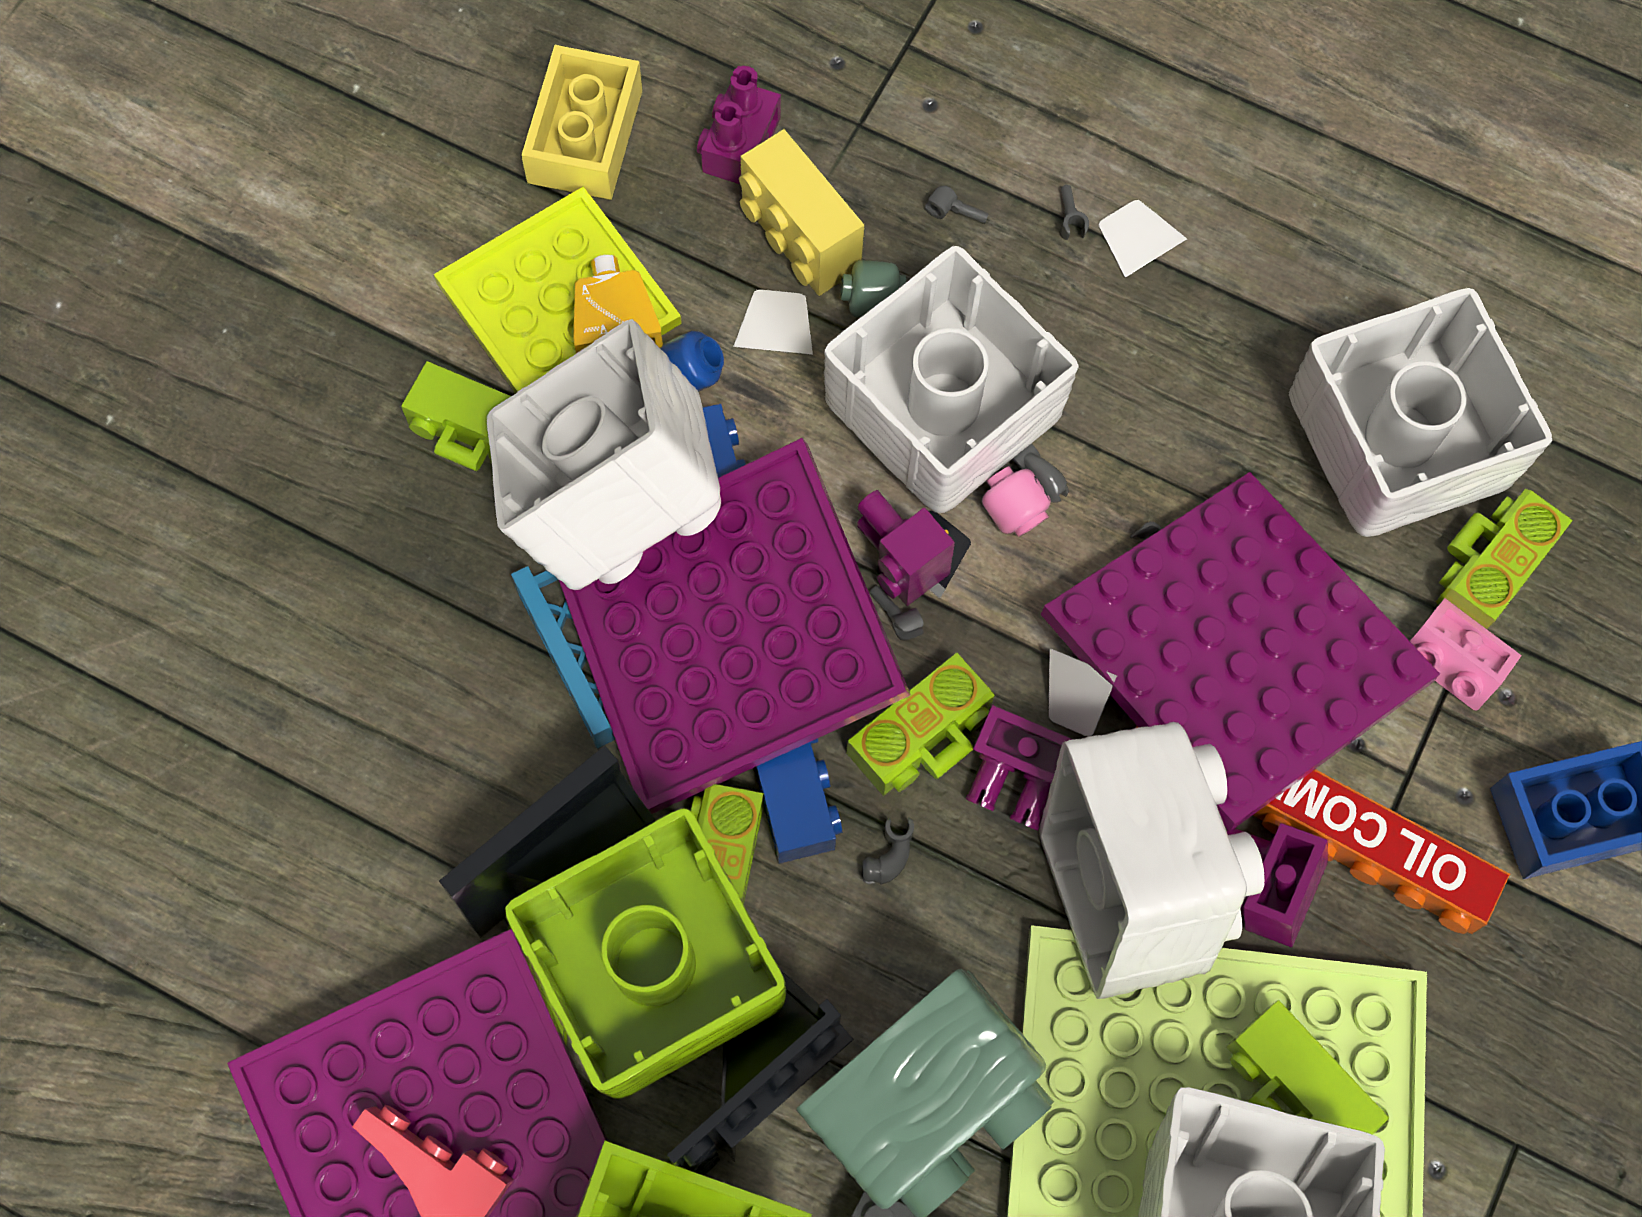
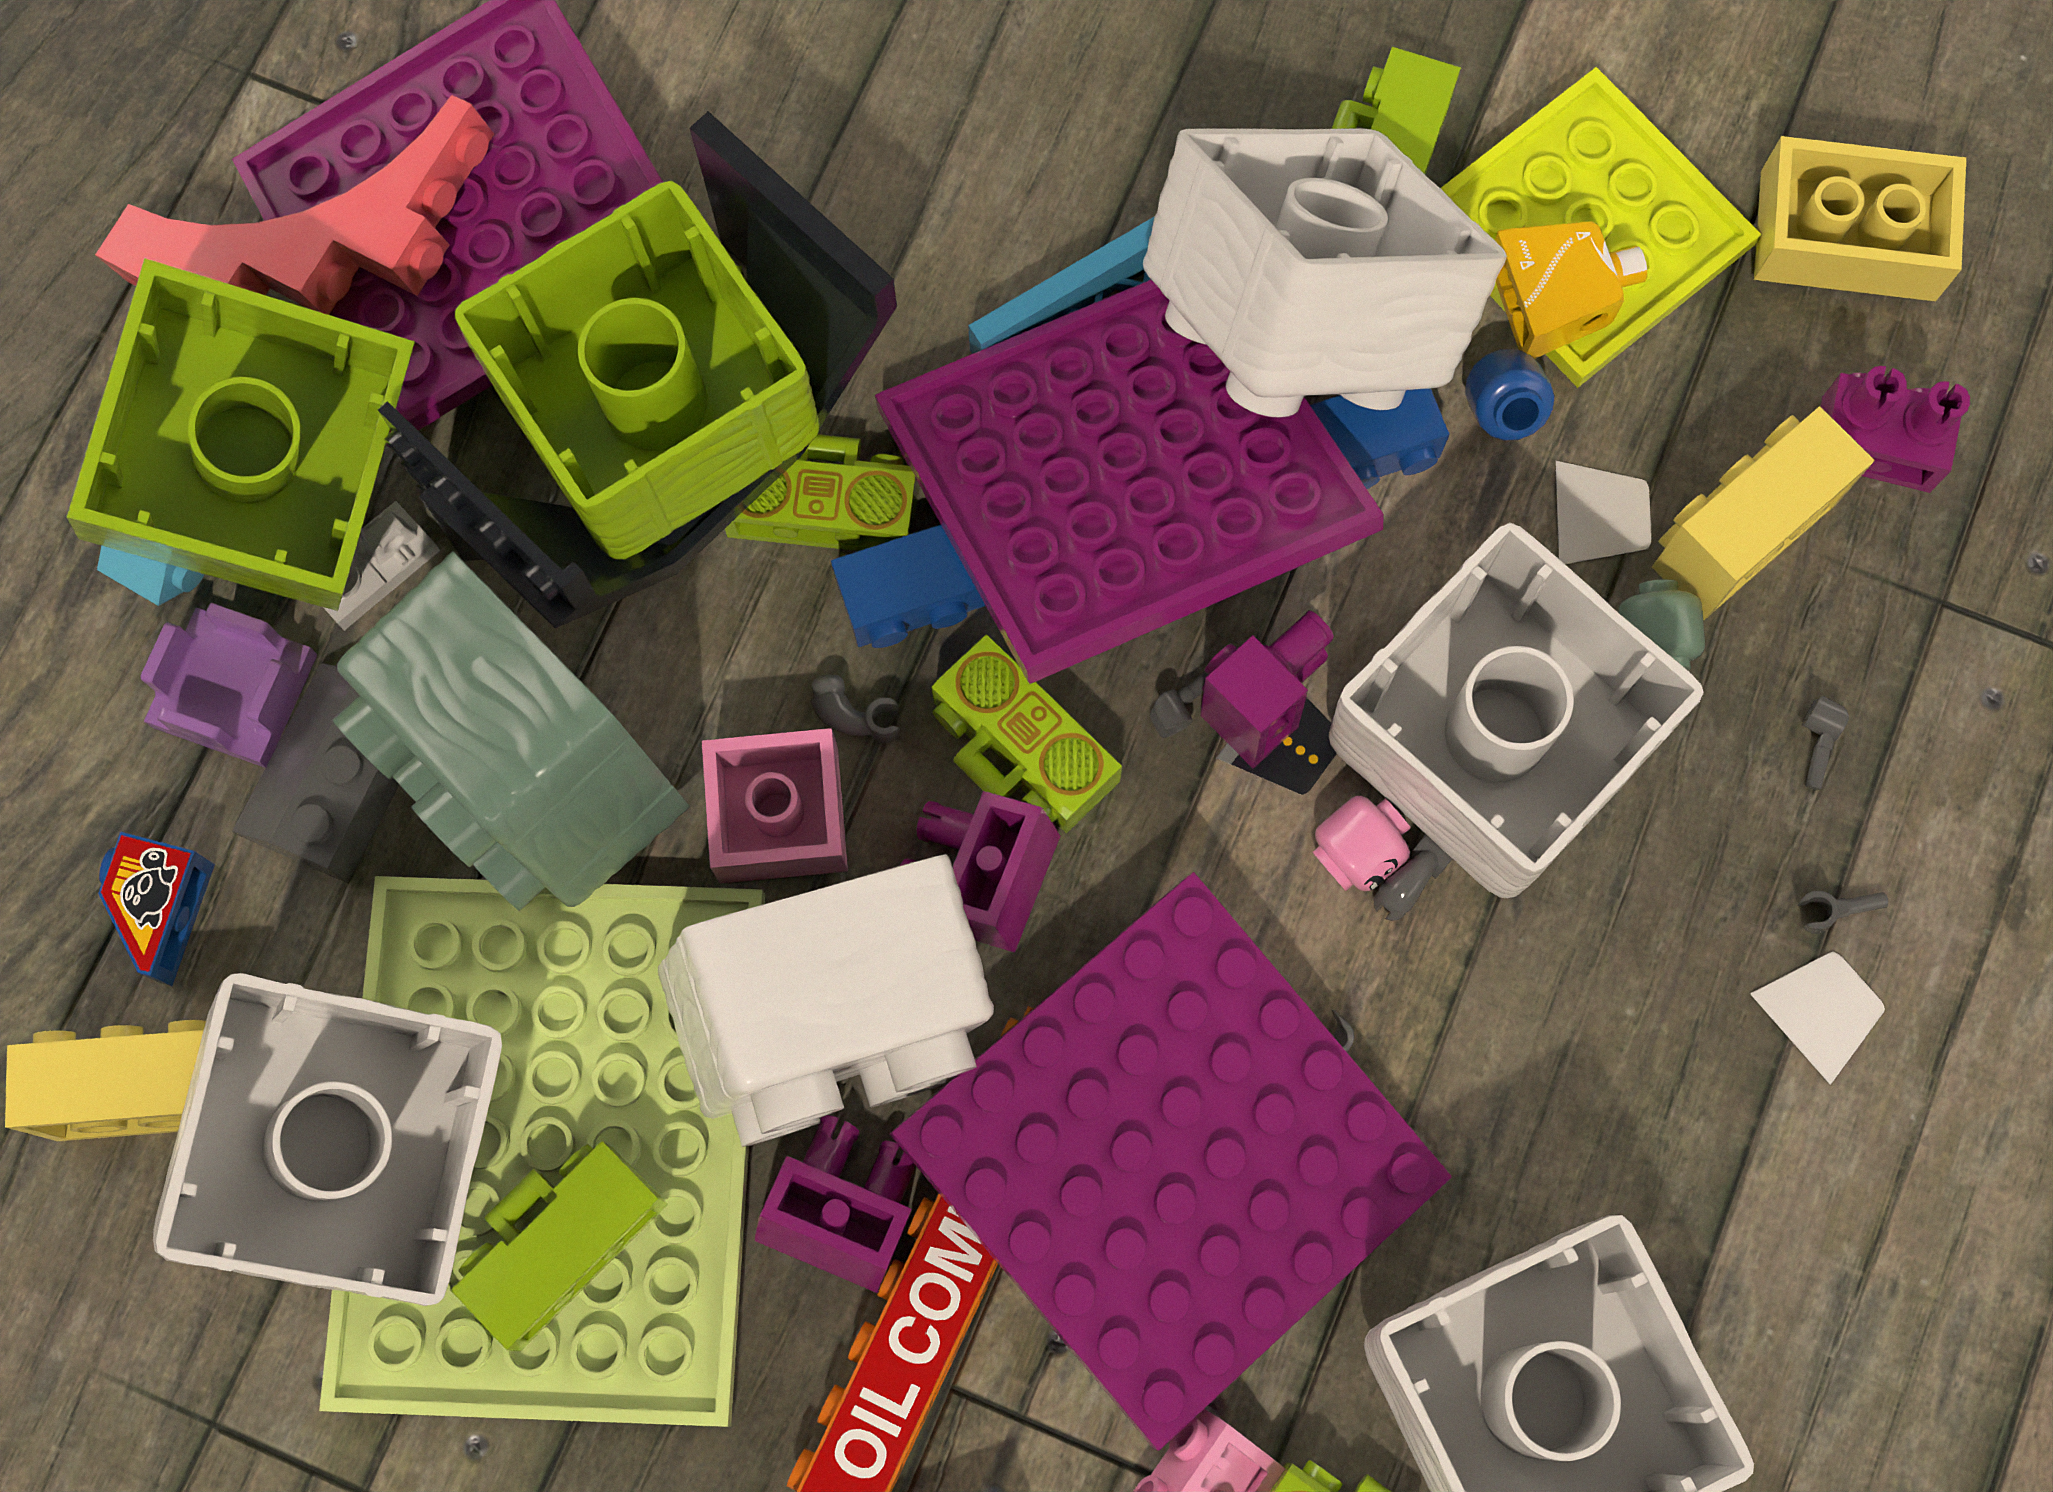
camera: 90 degrees right, 5 degrees up
white sticker [1049,648,1117,737] -> none
none -> bright pink brick [702,728,848,884]

